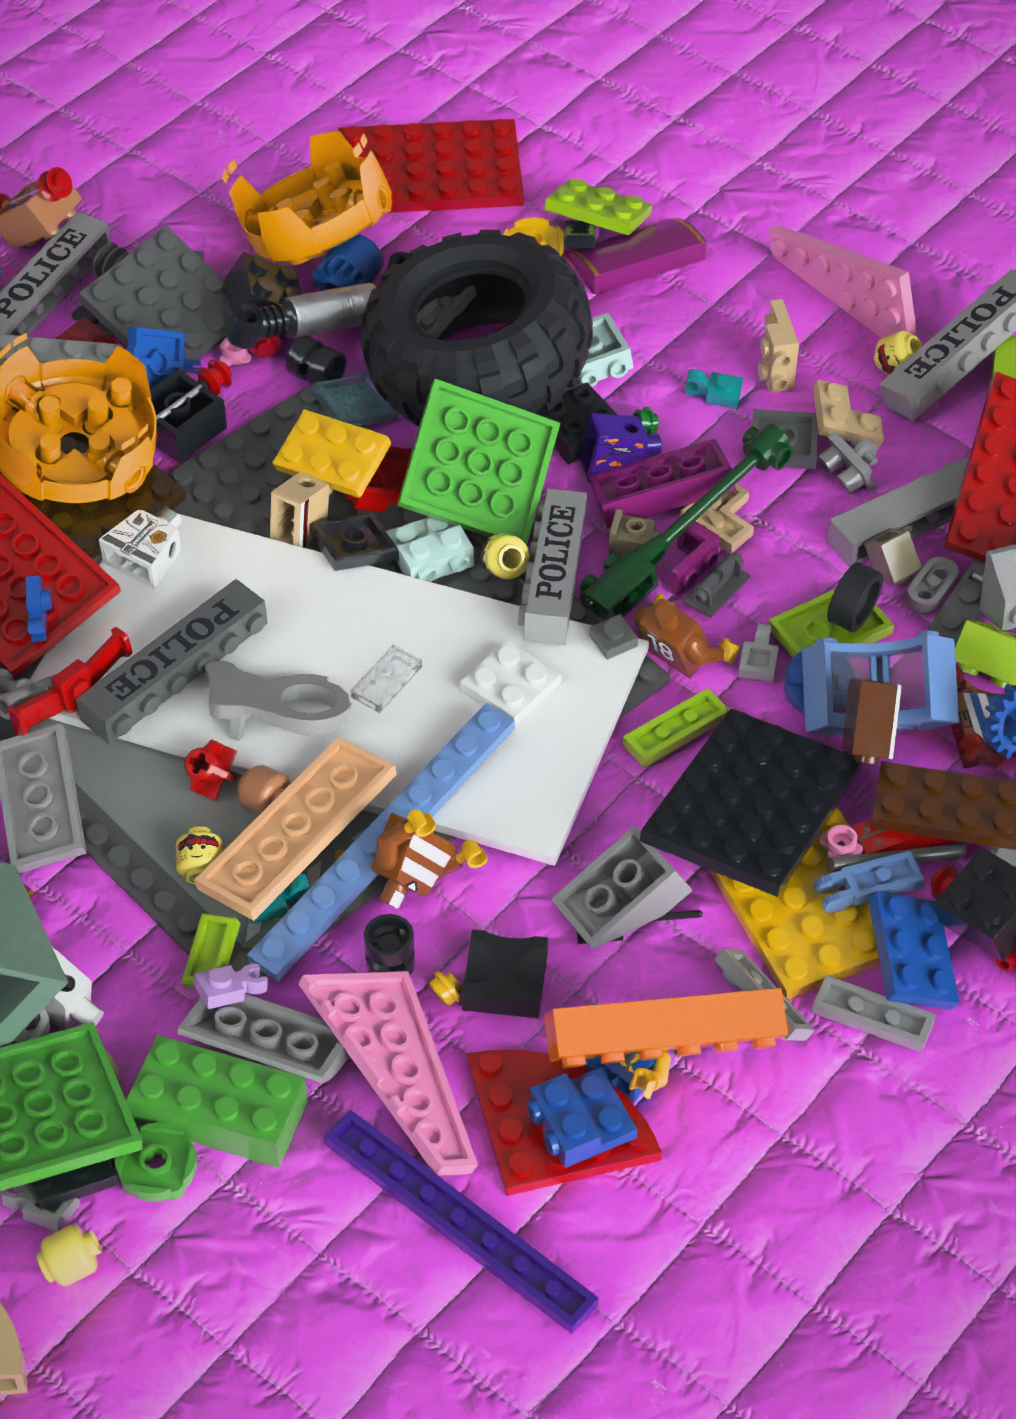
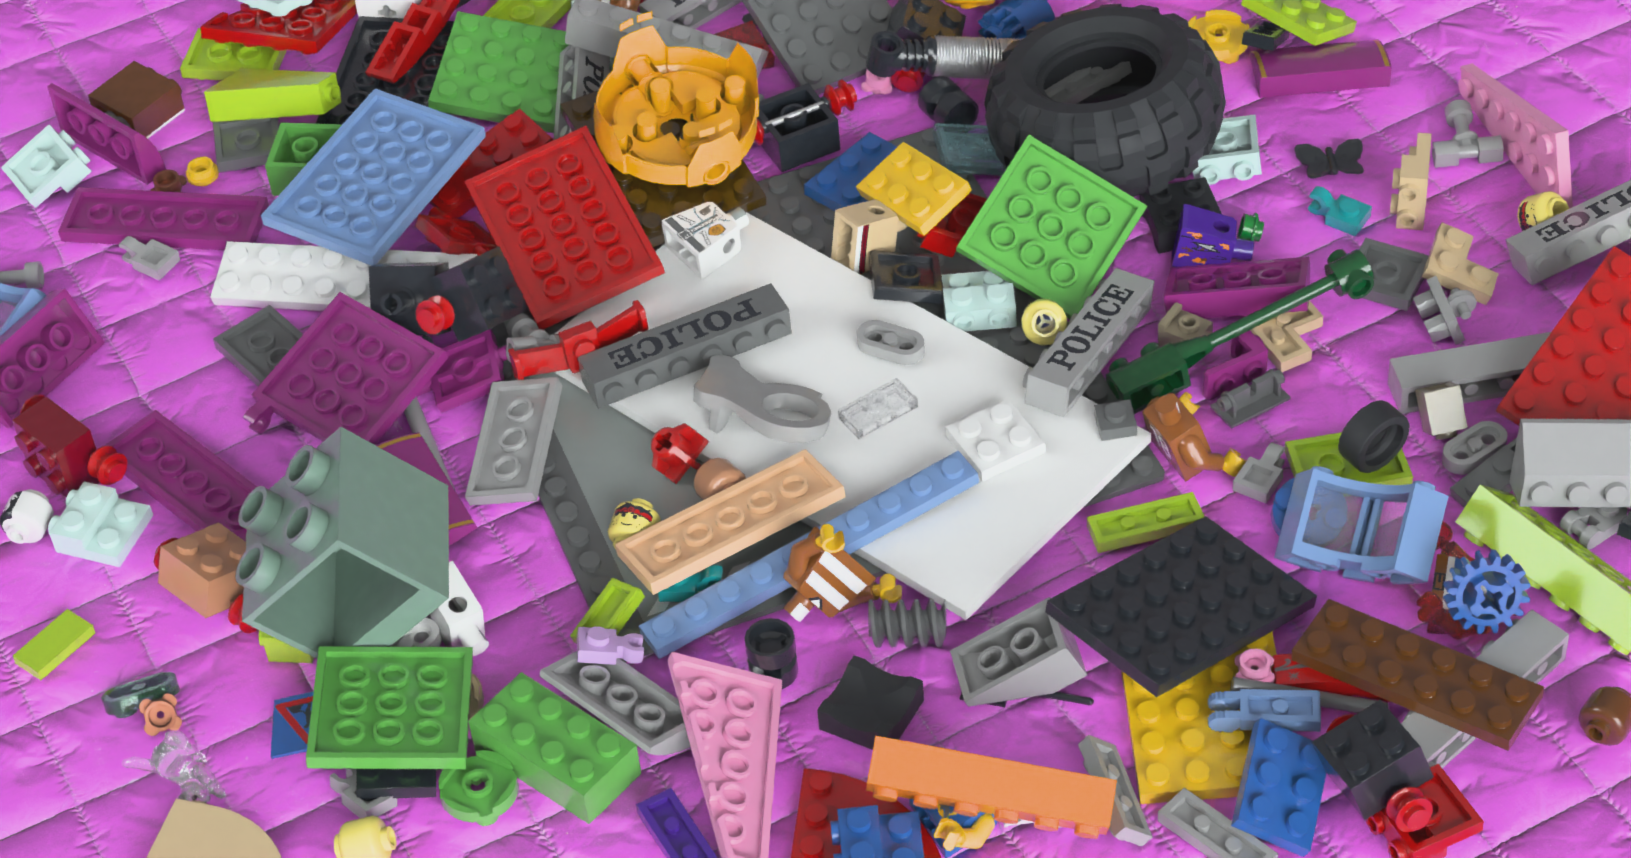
camera: 25 degrees right, 5 degrees down
blue plate [26,575,52,642] -> none
blue plate [127,327,202,389] -> none
yellow plate [429,970,462,1007] -> none
reddish brown piece [841,678,902,764] -> none
none -> blue plate [804,132,897,211]
none -> light grey plate [857,320,925,365]
none -> dark grey piece [868,599,946,648]
none -> black piece [1294,139,1364,179]
none -> light grey bar [1432,100,1504,168]

